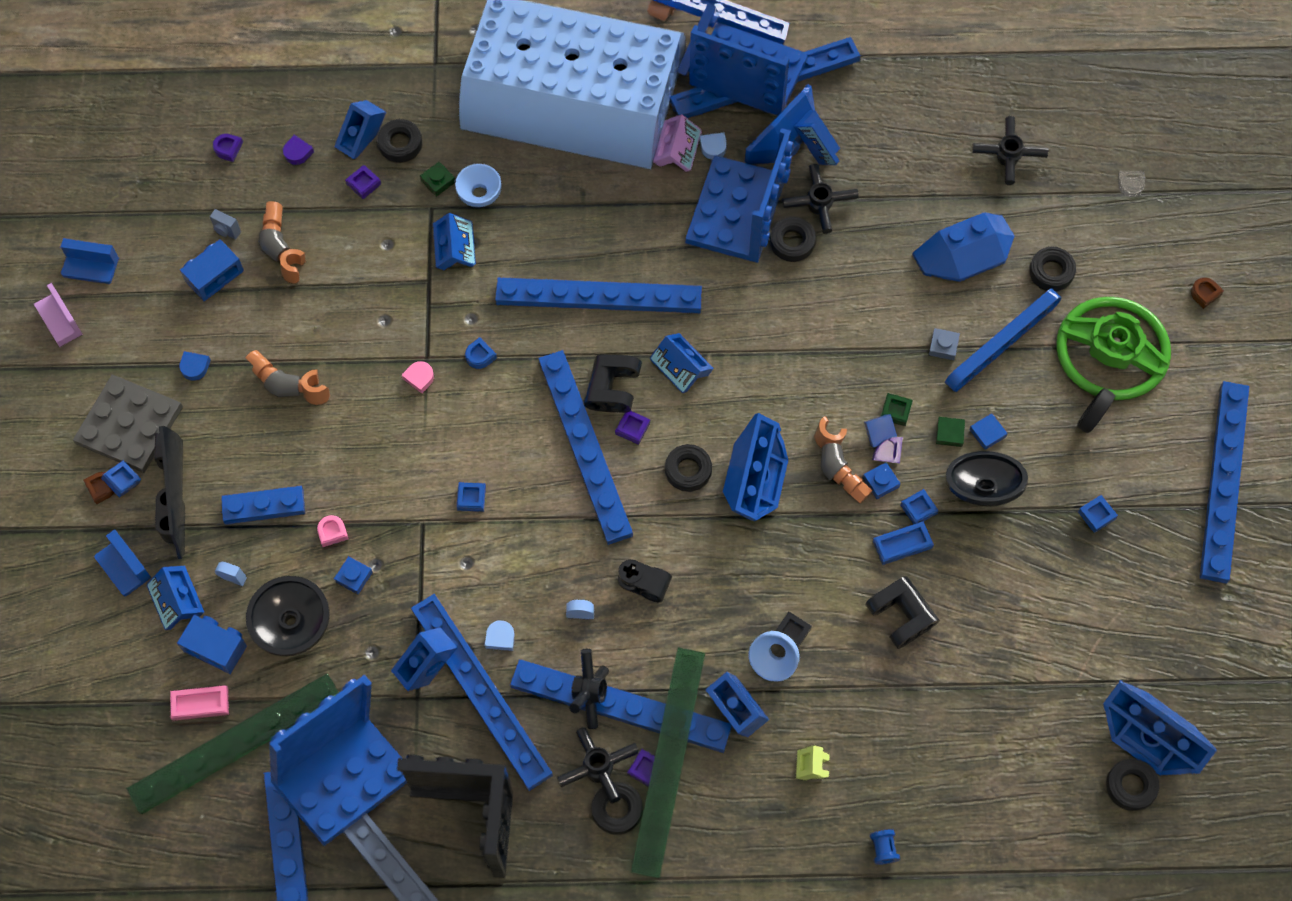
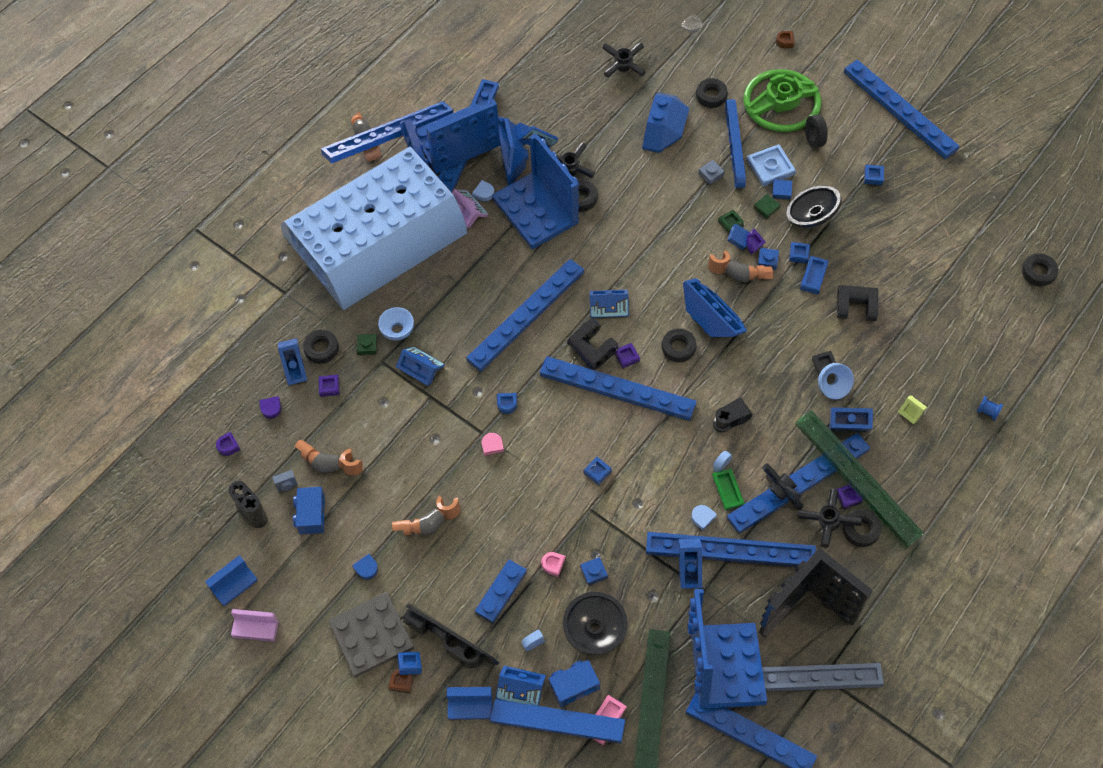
camera: 50 degrees left, 5 degrees down
blue wedge [1103,681,1217,775] -> none
none -> black connector [228,481,268,528]
none -> blue tile [490,699,625,743]
none -> green tile [712,468,745,510]
none -> light blue tile [746,144,796,187]

